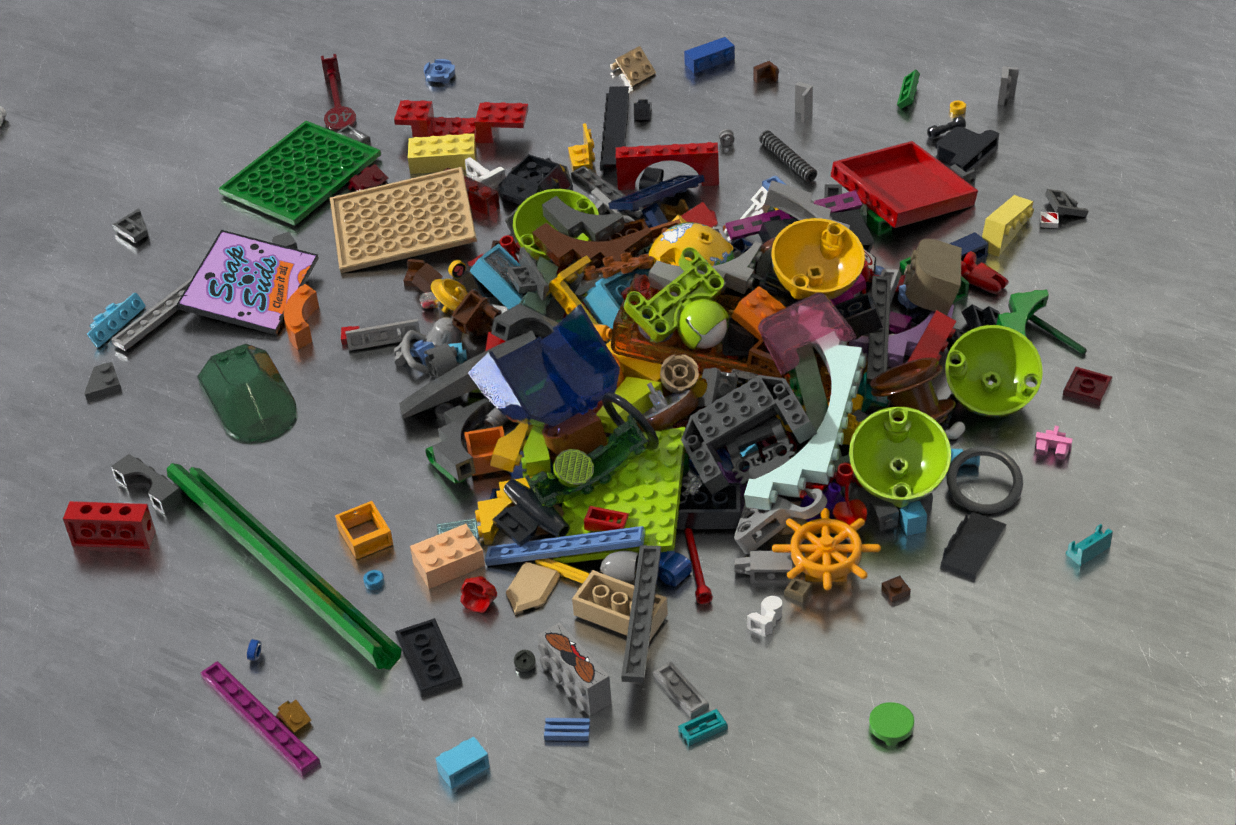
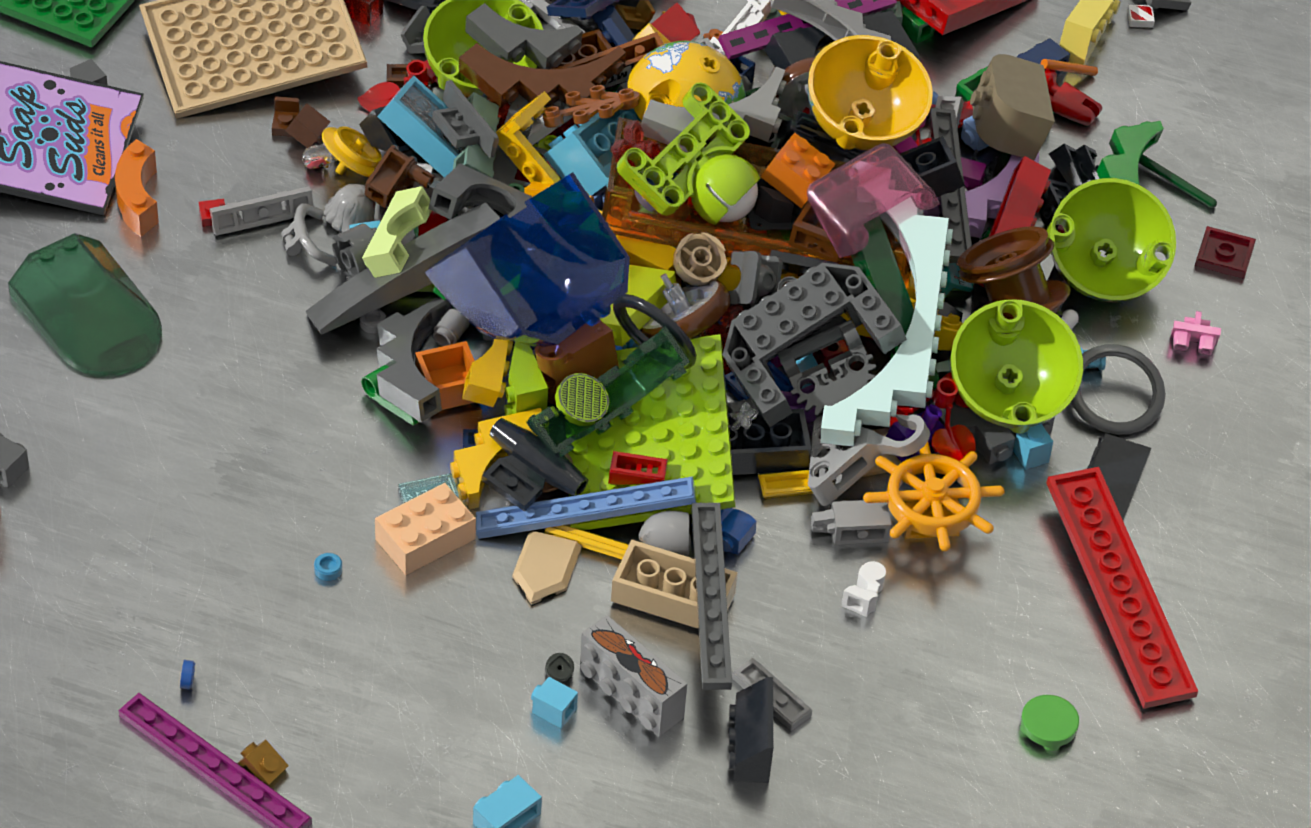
camera: 15 degrees left, 5 degrees up
green piece [167,463,402,670] -> none
light orange window [335,501,393,560] -> none
black tile [395,618,462,697] -> none
medium blue bracket [410,340,435,366] -> none
tile [448,260,466,279] -> none
red hair [460,576,497,613] -> none
medium blue tile [544,718,590,741] -> none
teal tile [678,709,728,746] -> none
red piece [684,528,713,604] -> none
dark tan tile [784,577,813,603] -> none
reddish brown plate [881,576,911,602] -> none
teal hinge [1066,524,1113,566] -> none
none -> yellowish green arch [362,186,431,278]
none -> medium azure brick [531,677,578,729]
none -> black slope [729,677,774,783]
none -> yellow tile [758,470,813,499]
none -> orange bar [1041,59,1098,76]
none -> red plate [1046,467,1198,709]

